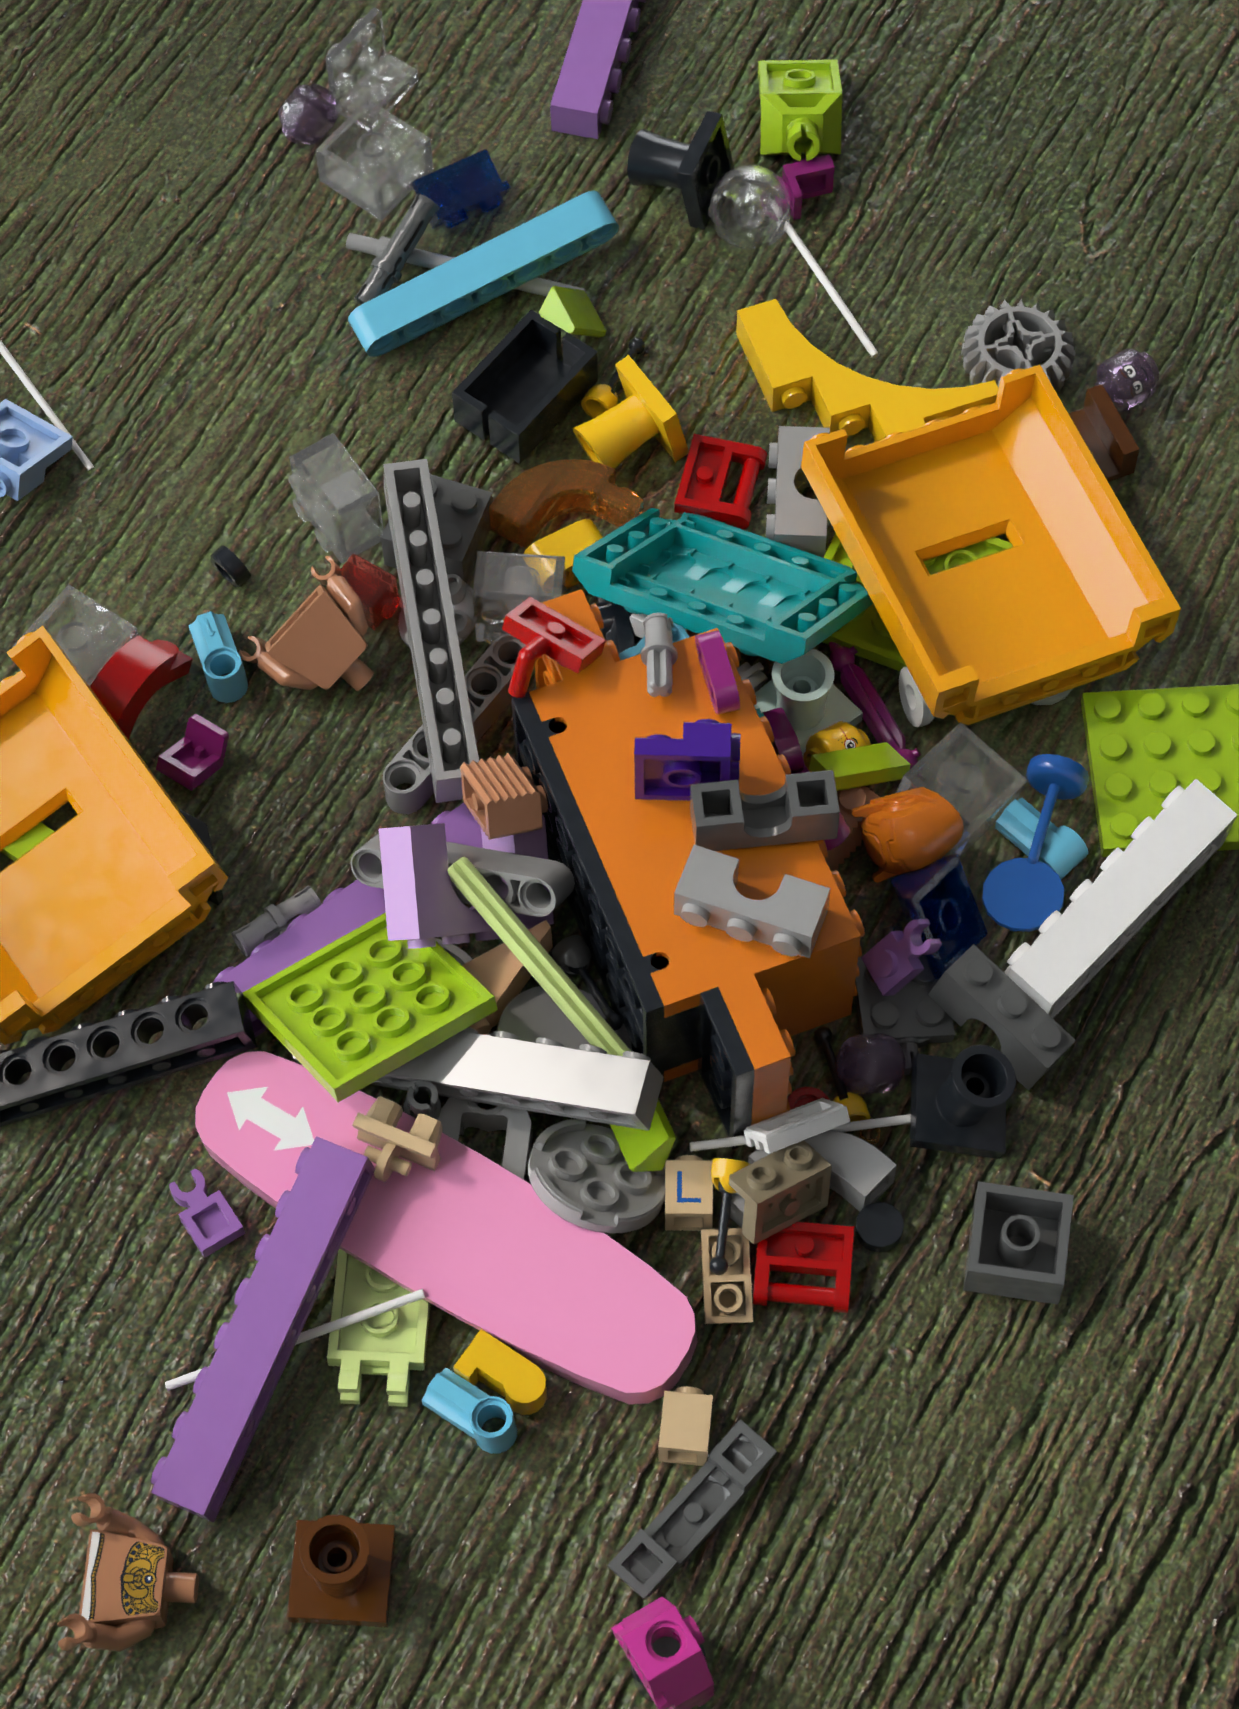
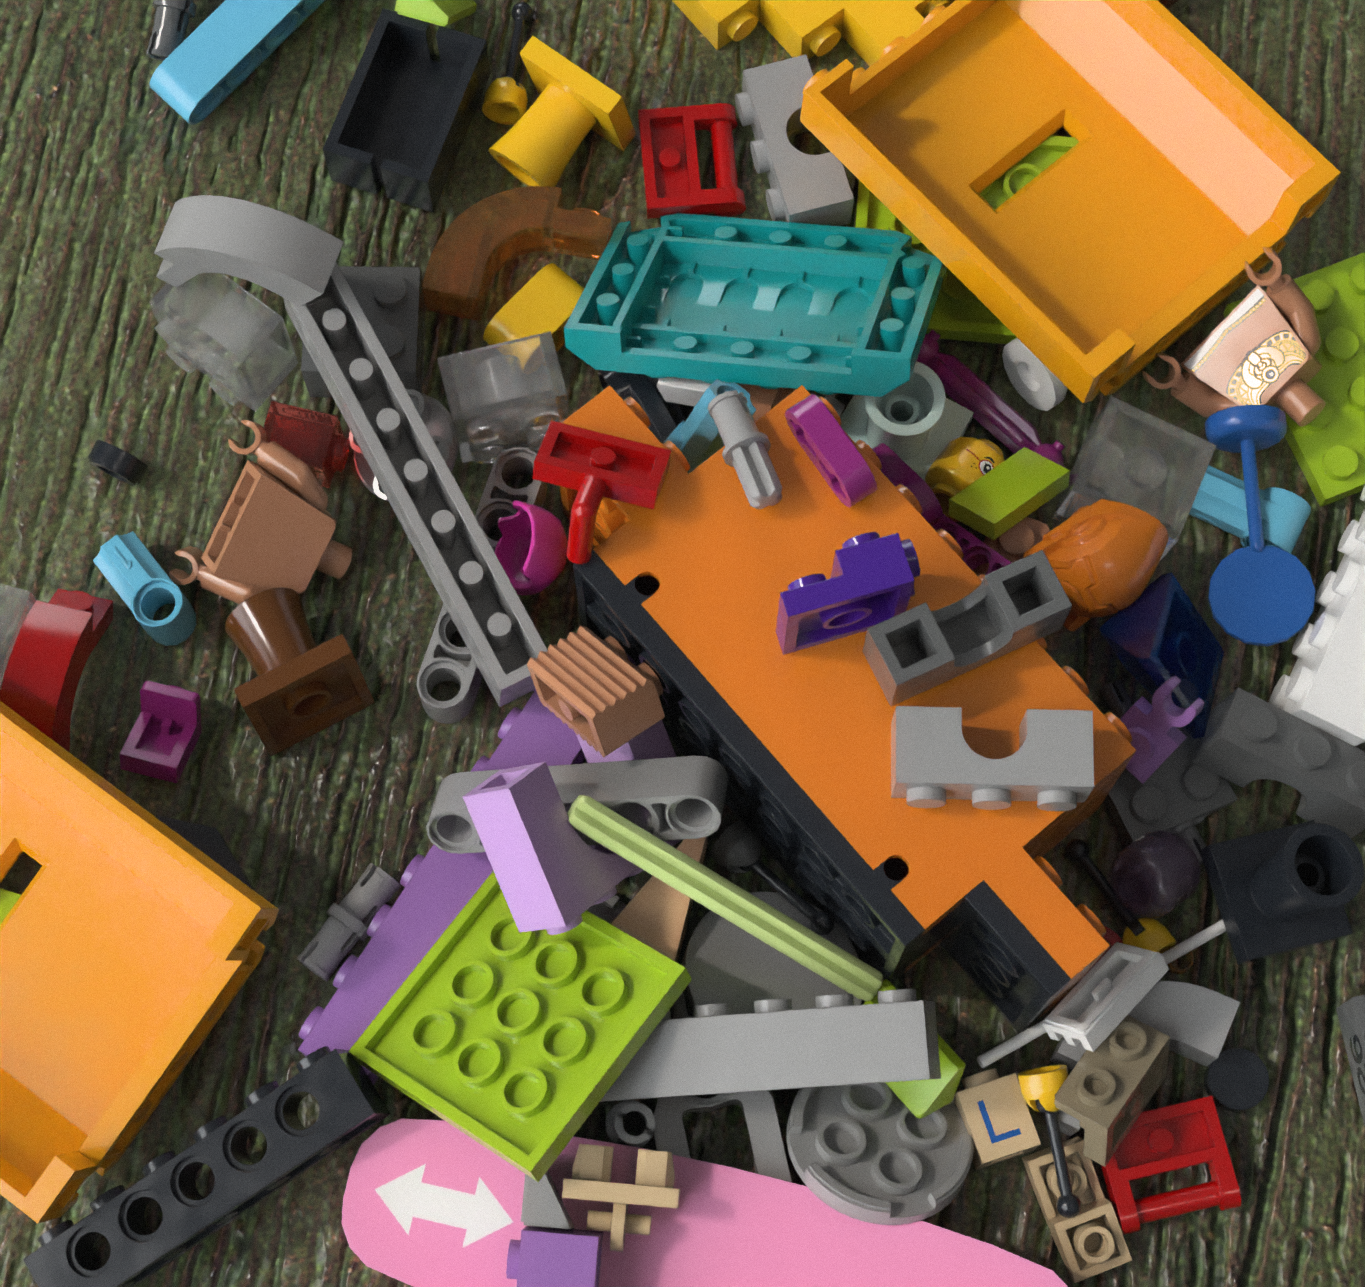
camera: 20 degrees left, 10 degrees up
none -> light grey arch [154,195,343,306]
none -> reddish brown plant [225,588,375,756]
none -> dark pink hair [494,500,568,595]
none -> light grey slope [521,1171,574,1229]
none -> nougat torso [1143,247,1326,427]

